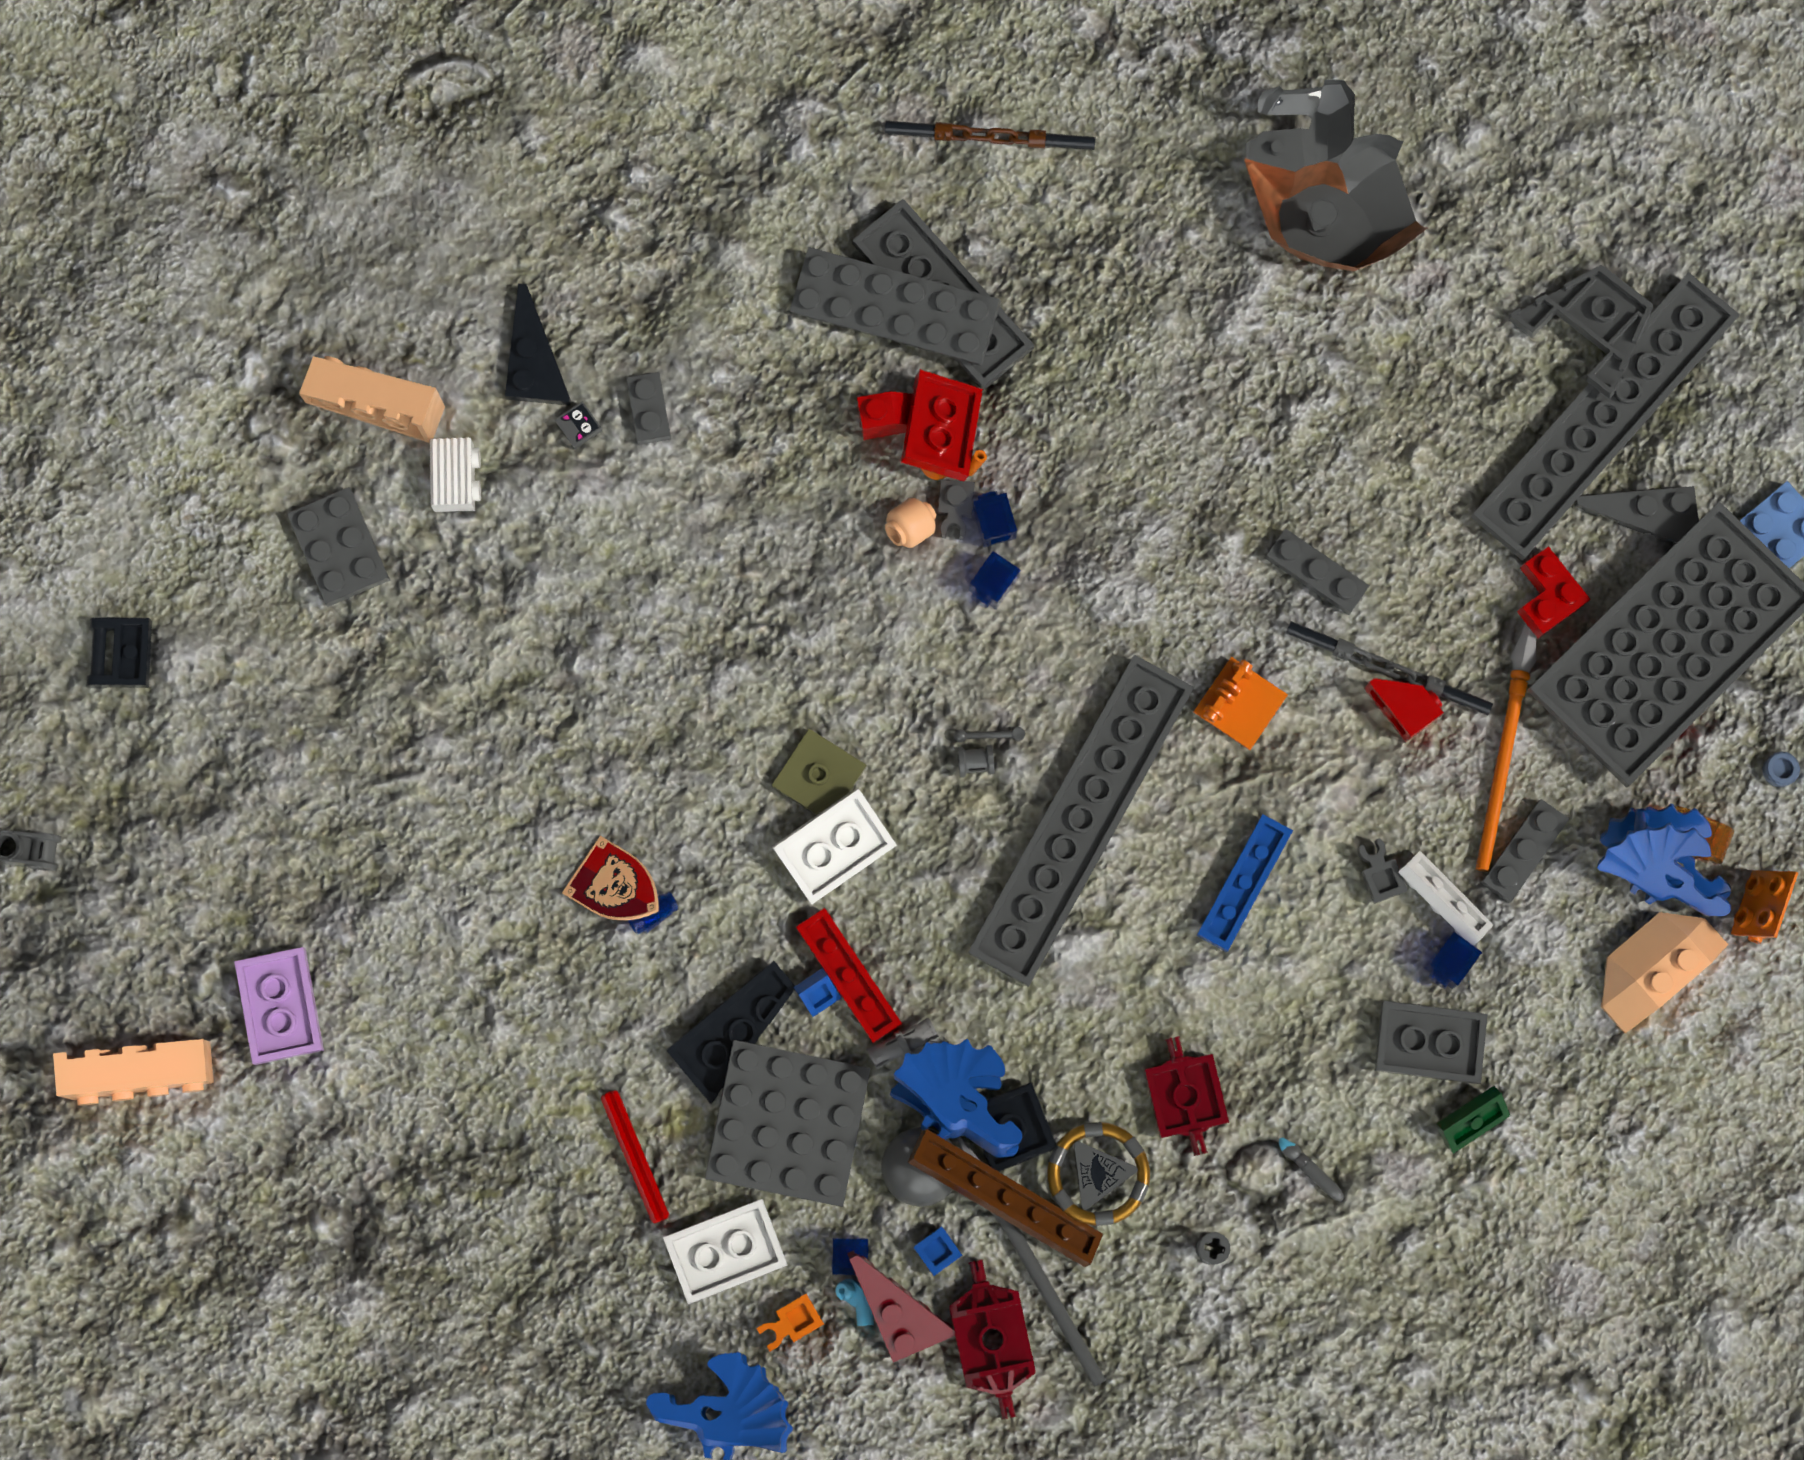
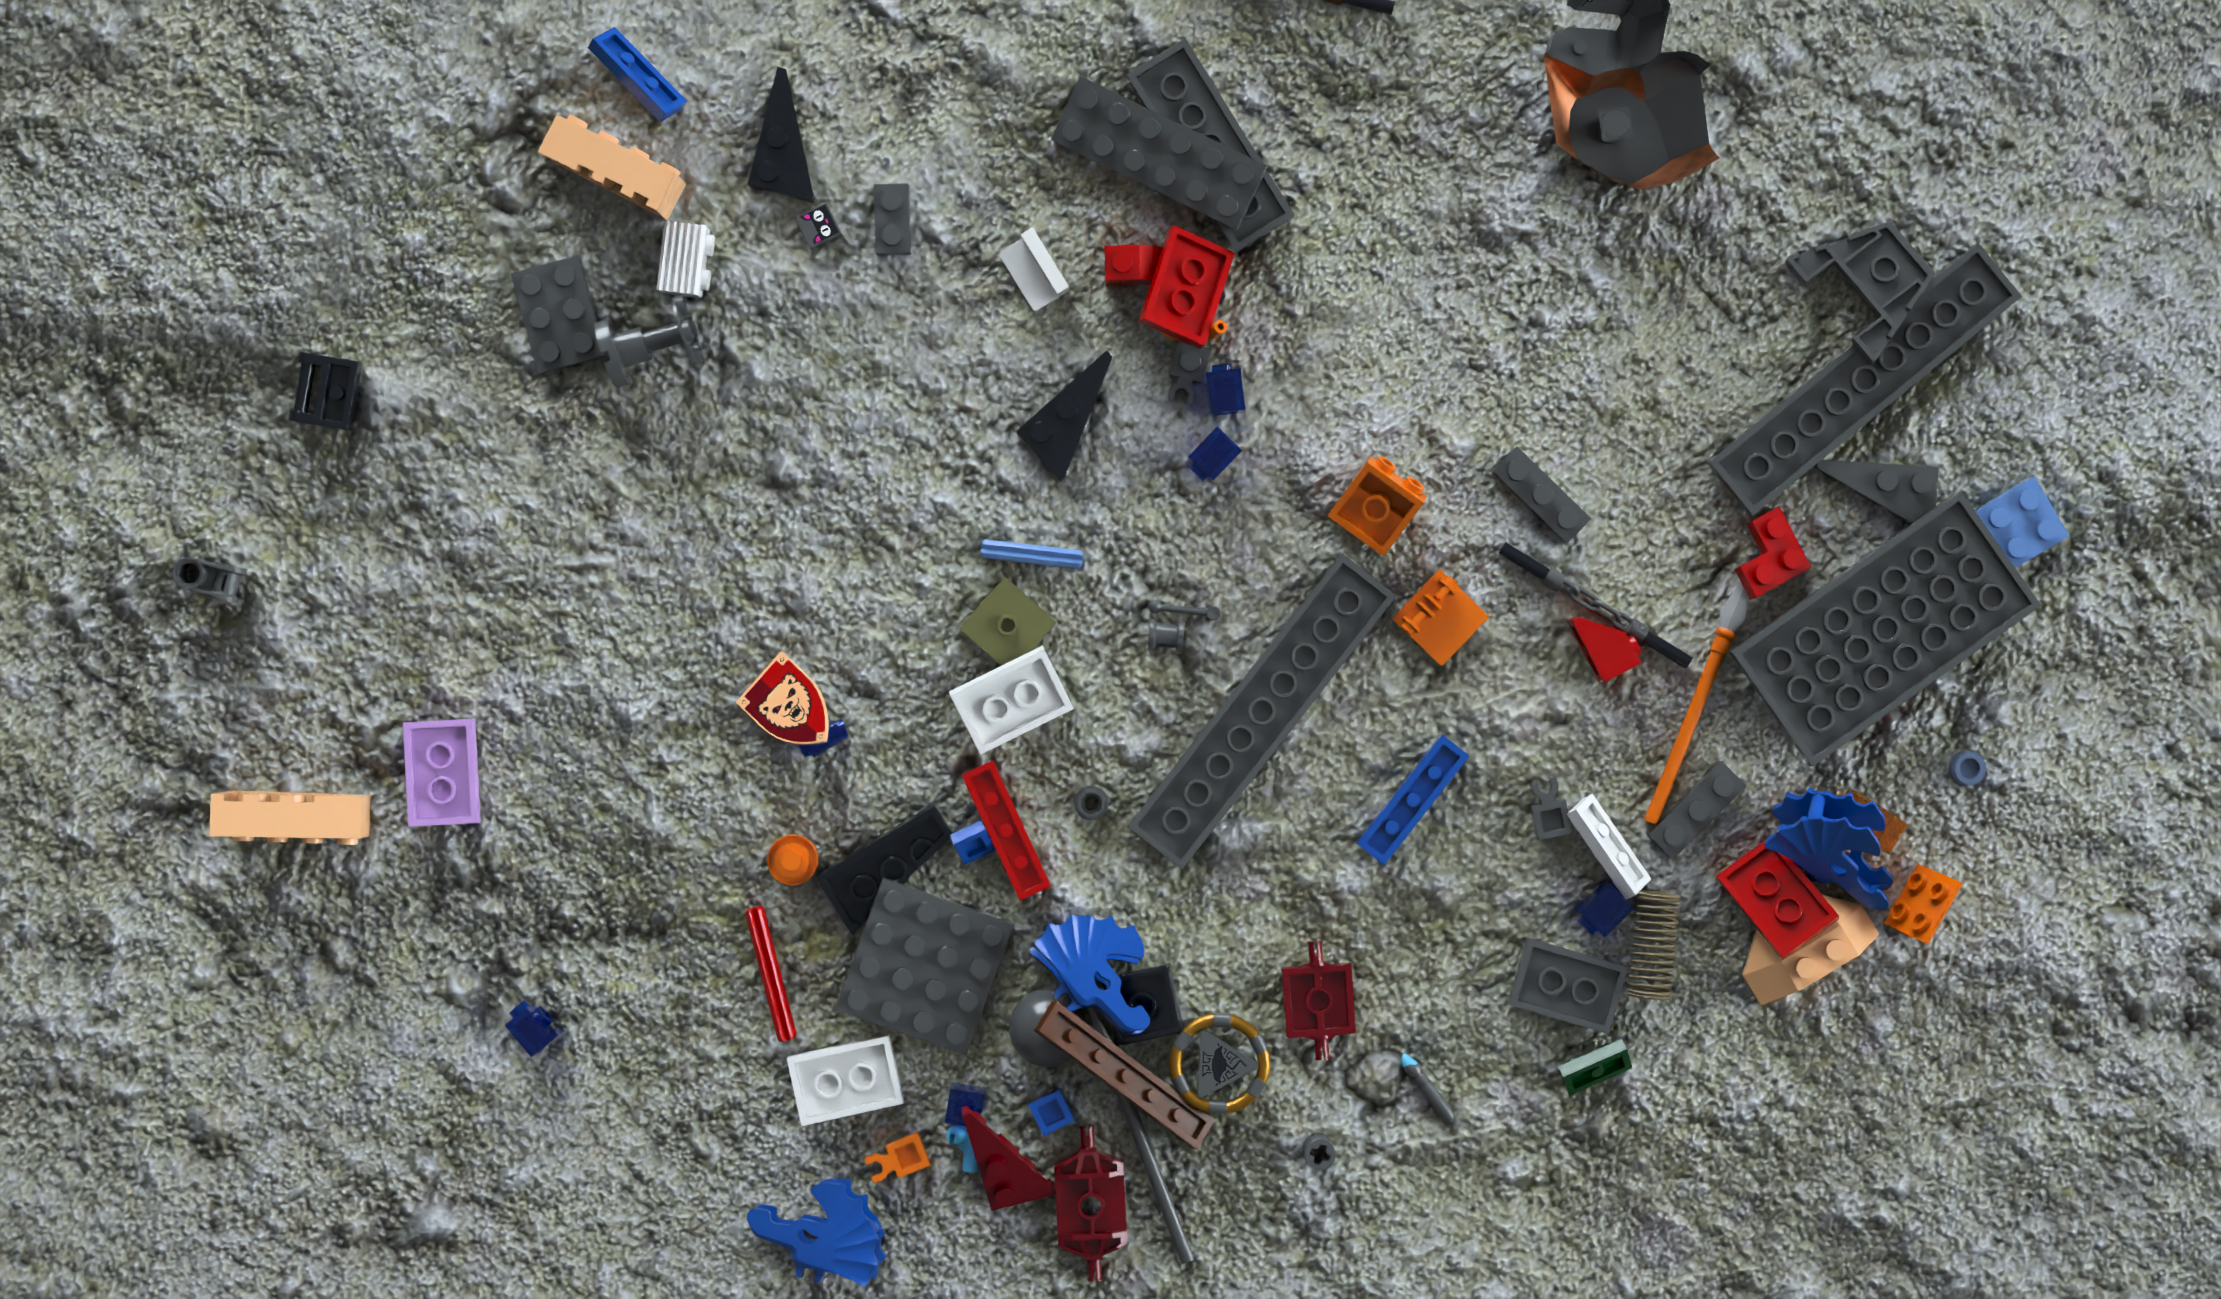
camera: 15 degrees right, 10 degrees up
light grey pin [866,1017,939,1069] -> none
light nougat head [885,498,936,548] -> none
none -> clear blue brick [505,1000,565,1057]
none -> blue plate [587,27,687,122]
none -> dark grey piece [594,295,704,388]
none -> orange plate [767,834,819,885]
none -> medium blue axle [980,539,1083,569]
none -> white panel [999,227,1070,312]
none -> black wing [1016,351,1112,481]
none -> dark grey plate [1074,786,1109,820]
none -> orange plate [1327,456,1427,557]
none -> dark tan piece [1627,890,1681,1000]
none -> red plate [1716,841,1839,960]

